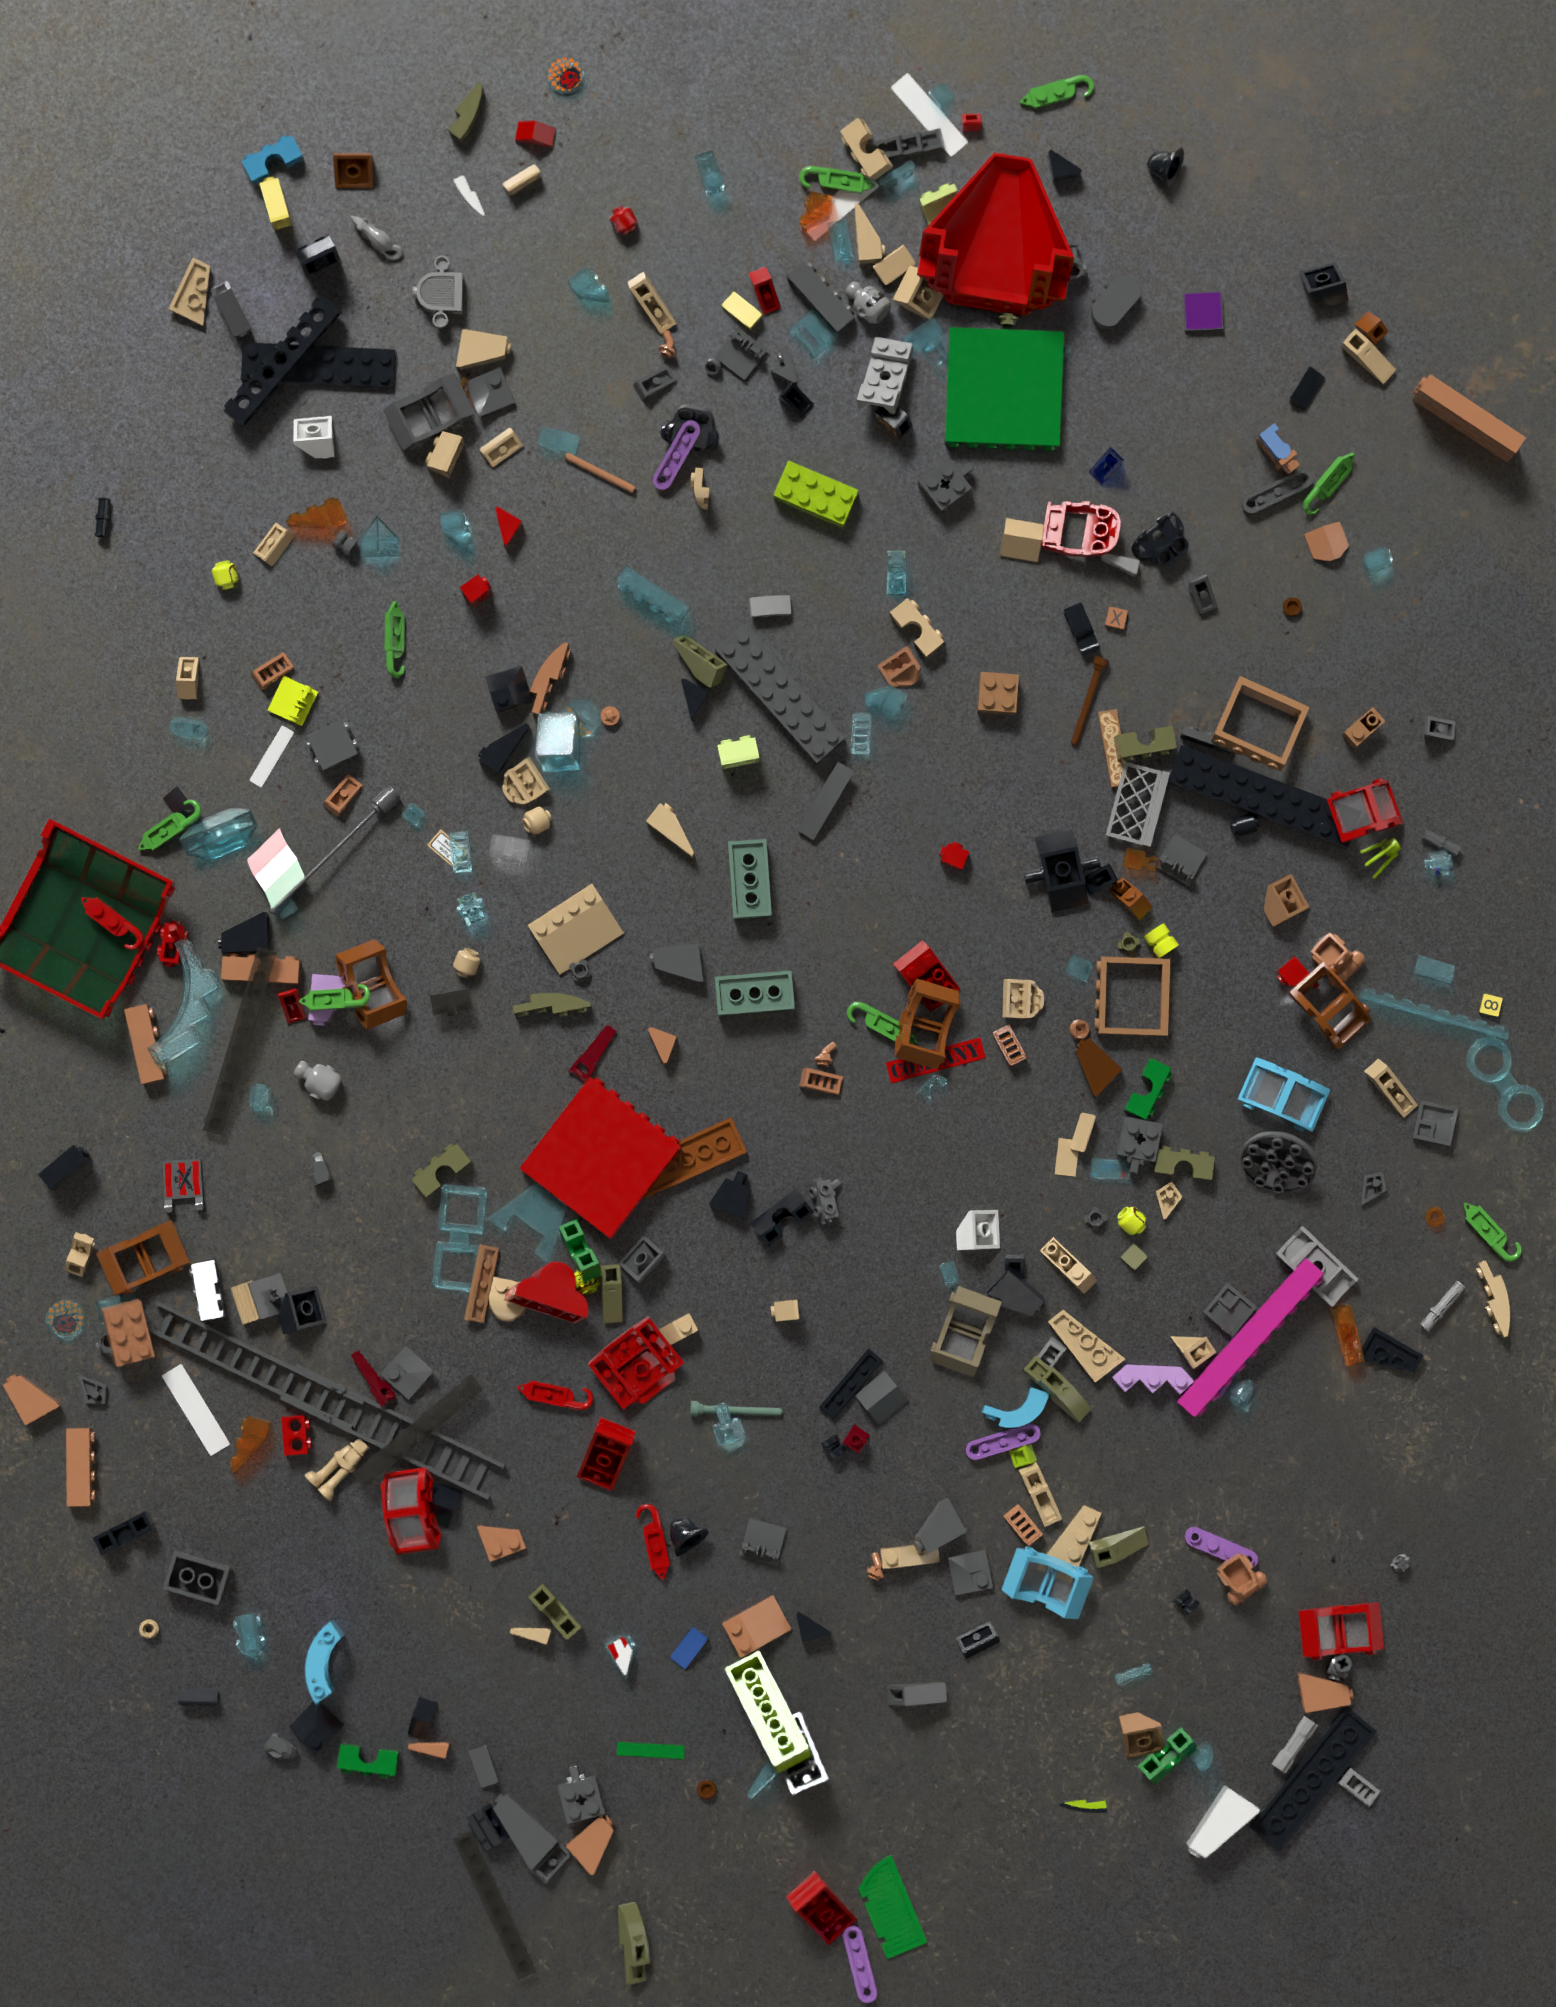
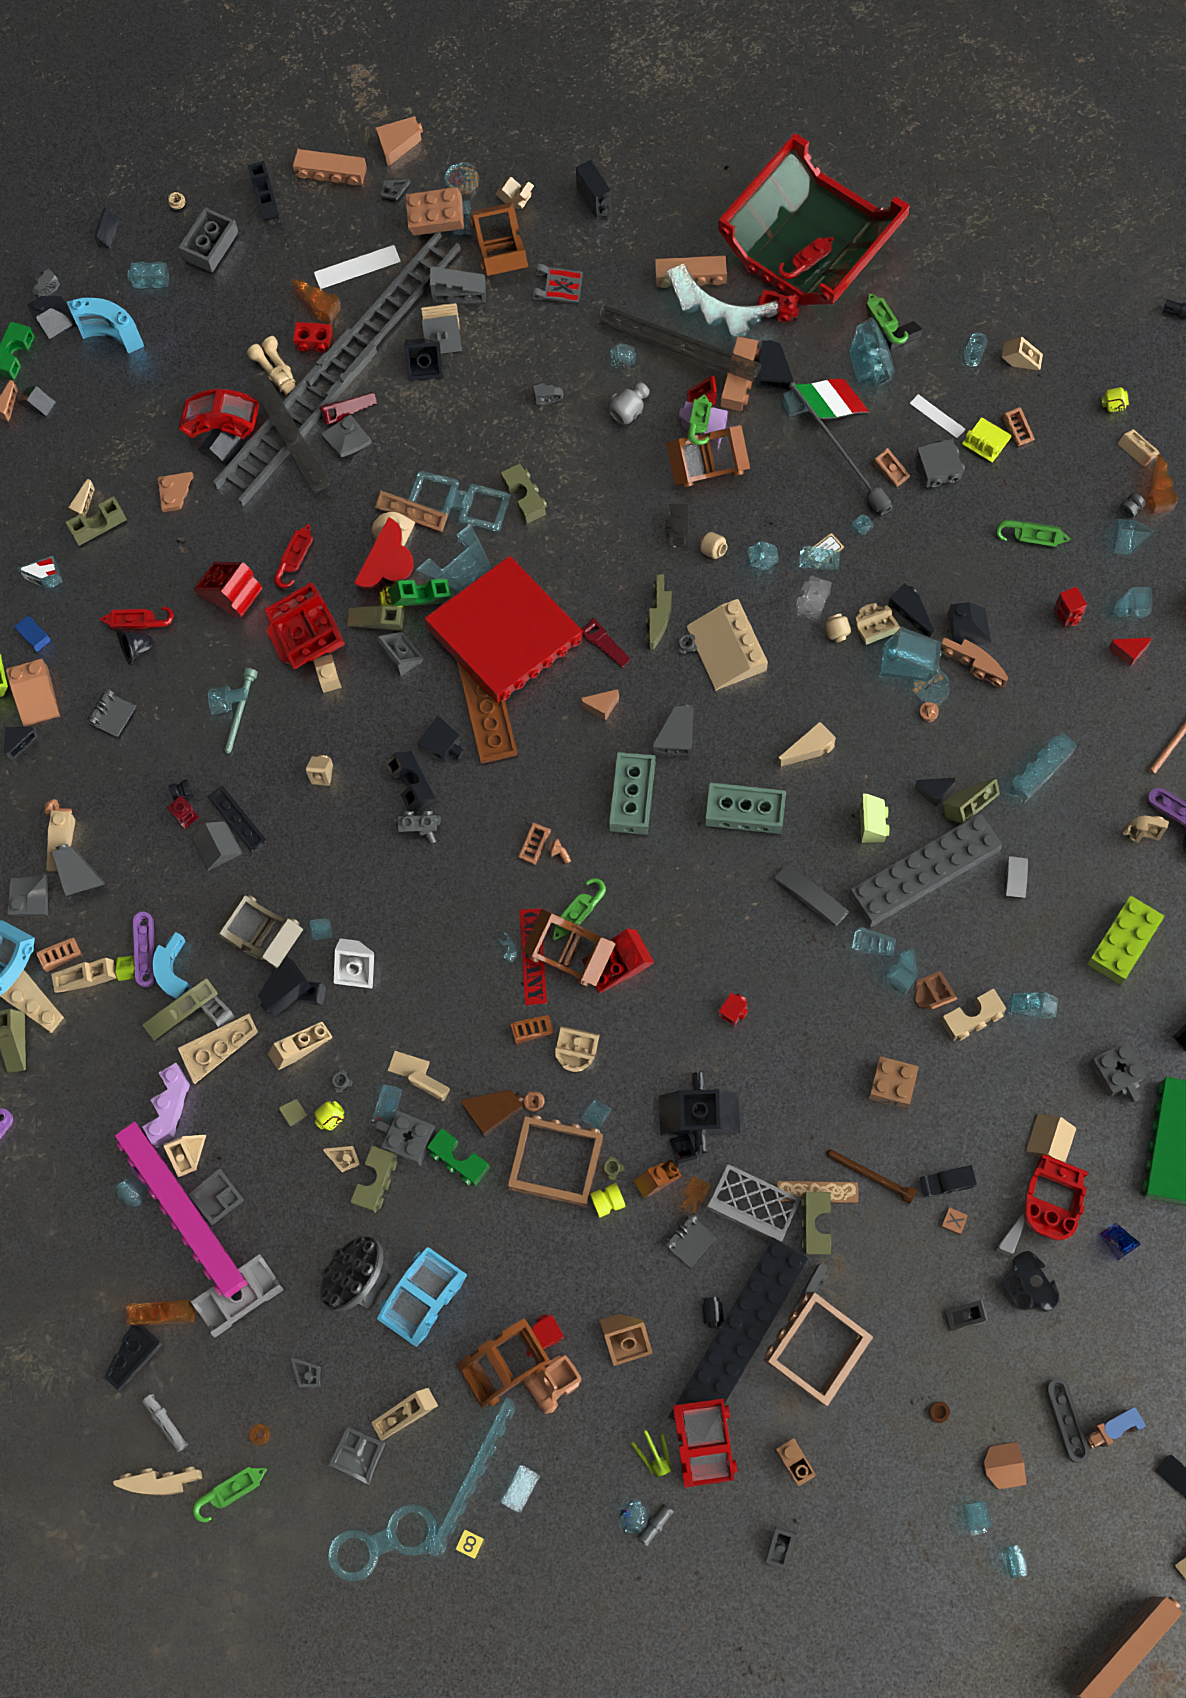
camera: 110 degrees right, 15 degrees down
bright green plate [1303,452,1355,515] -> none
none -> clear light blue brick [1002,1545,1028,1579]

